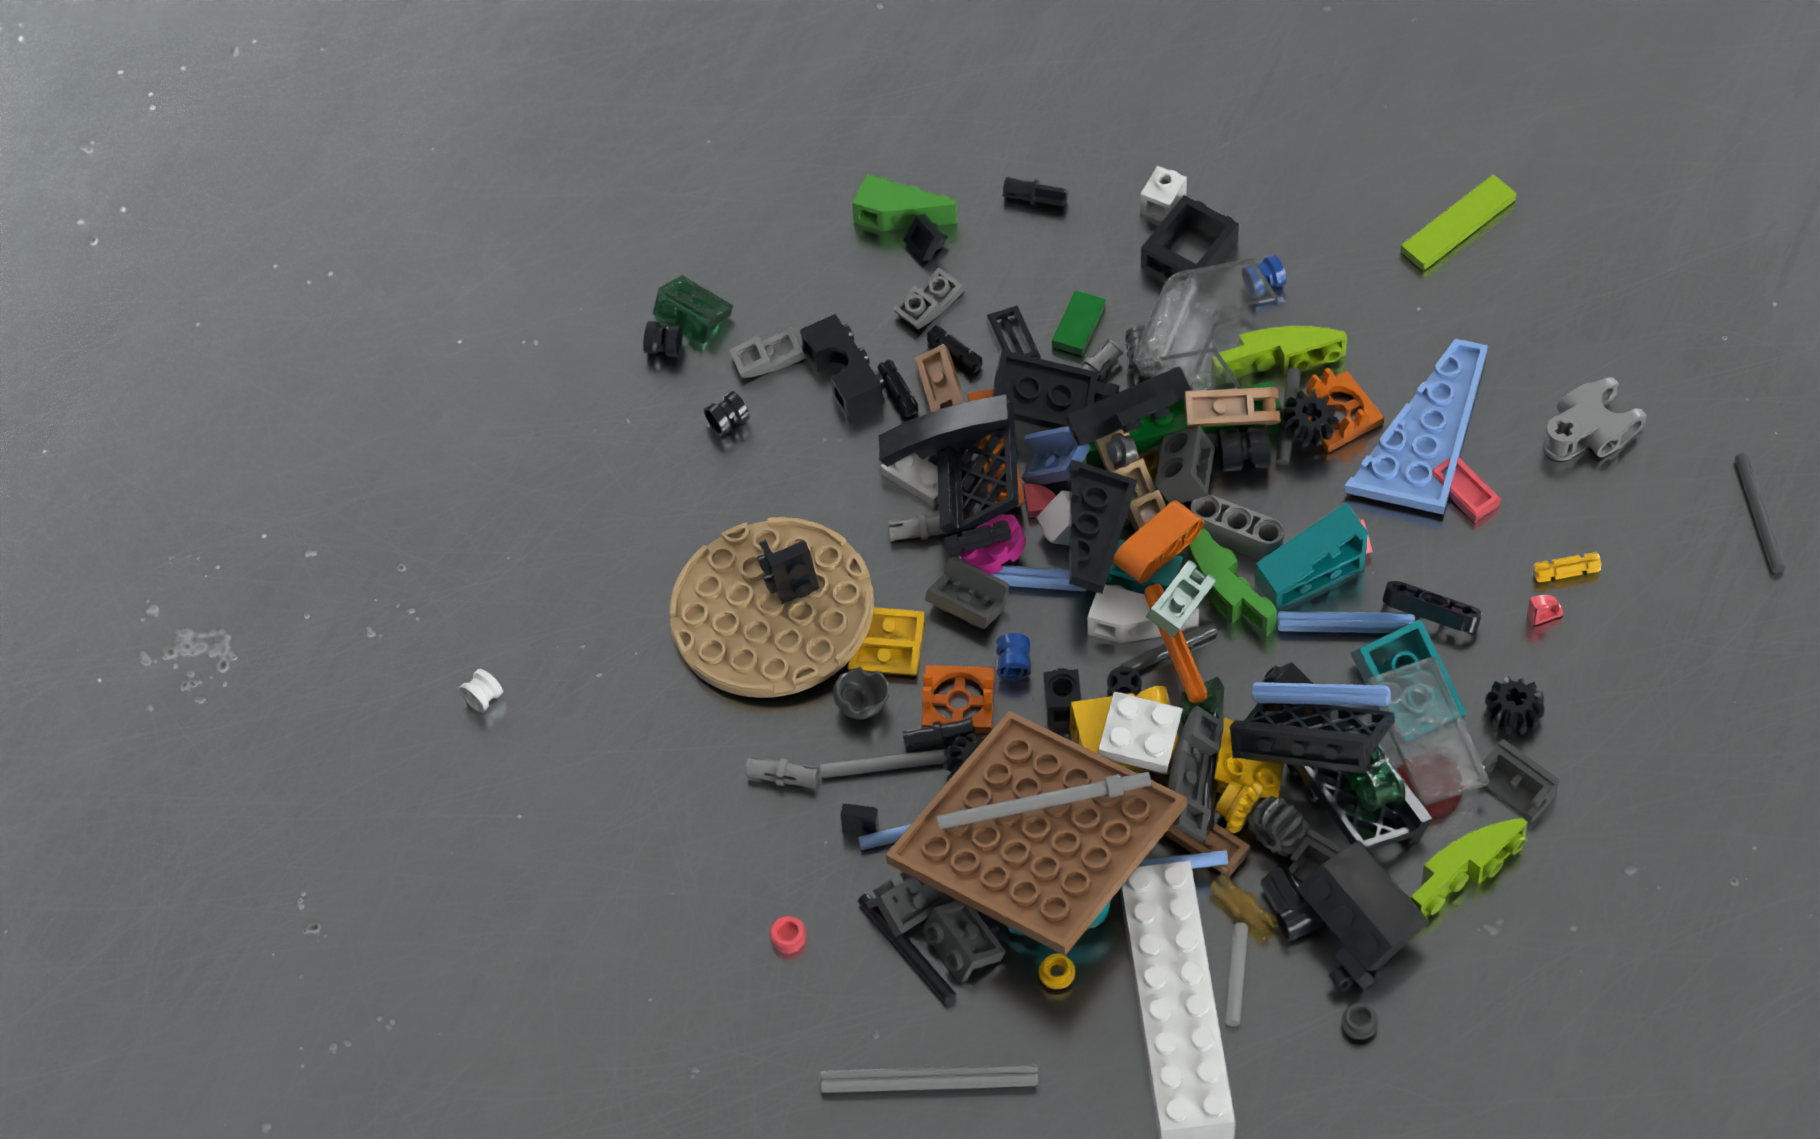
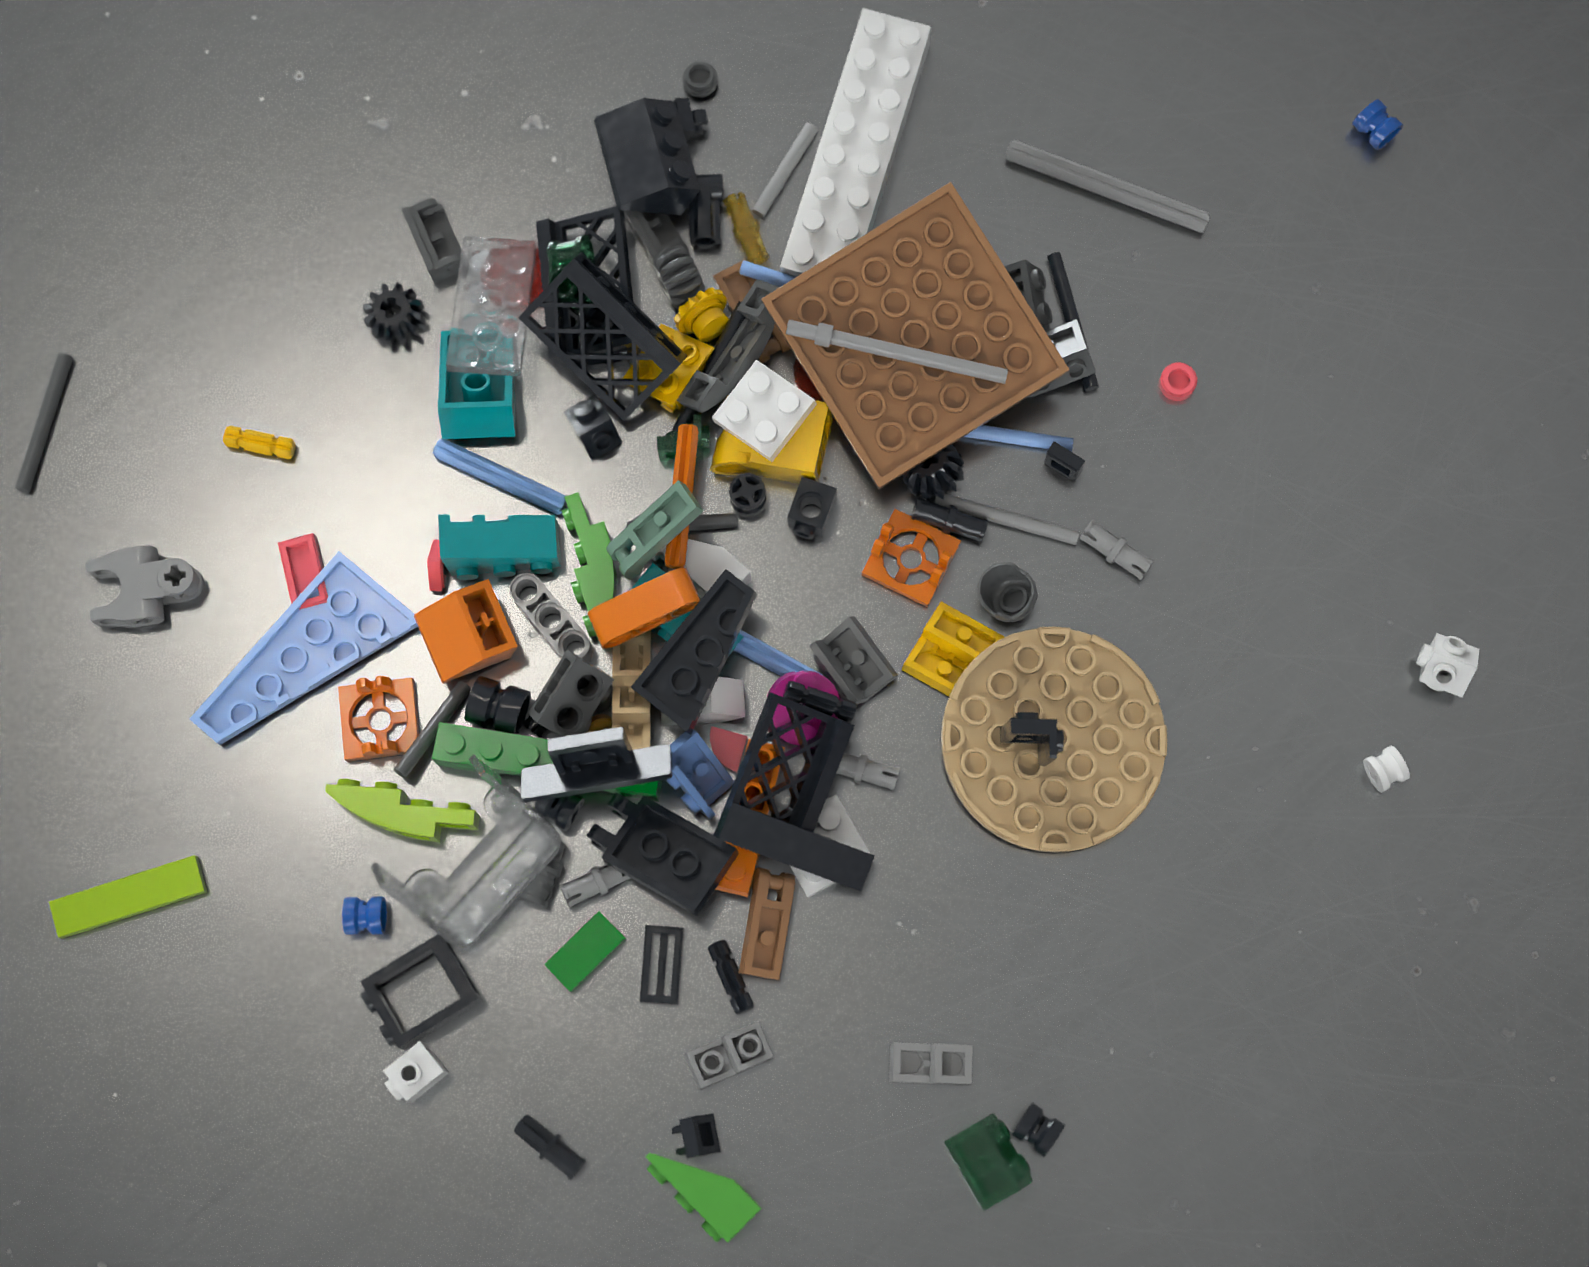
camera: 155 degrees left, 20 degrees up
black wheel [704,391,750,436] -> none
black arch [800,314,885,419] -> none
black axle [877,360,918,417] -> none
blue wheel [996,633,1031,681] -> none
dark grey plate [1107,433,1137,468] -> none
medium nougat plate [1184,387,1281,427] -> none
light blue axle [1252,682,1391,706] -> none
black gear [1280,389,1339,448] -> none
black beam [1382,581,1482,633] -> none
lime slope [1411,818,1528,916] -> none
coral tile [1527,595,1564,626] -> none
none -> orange slope [414,579,518,684]
none -> white brick [1416,633,1479,697]

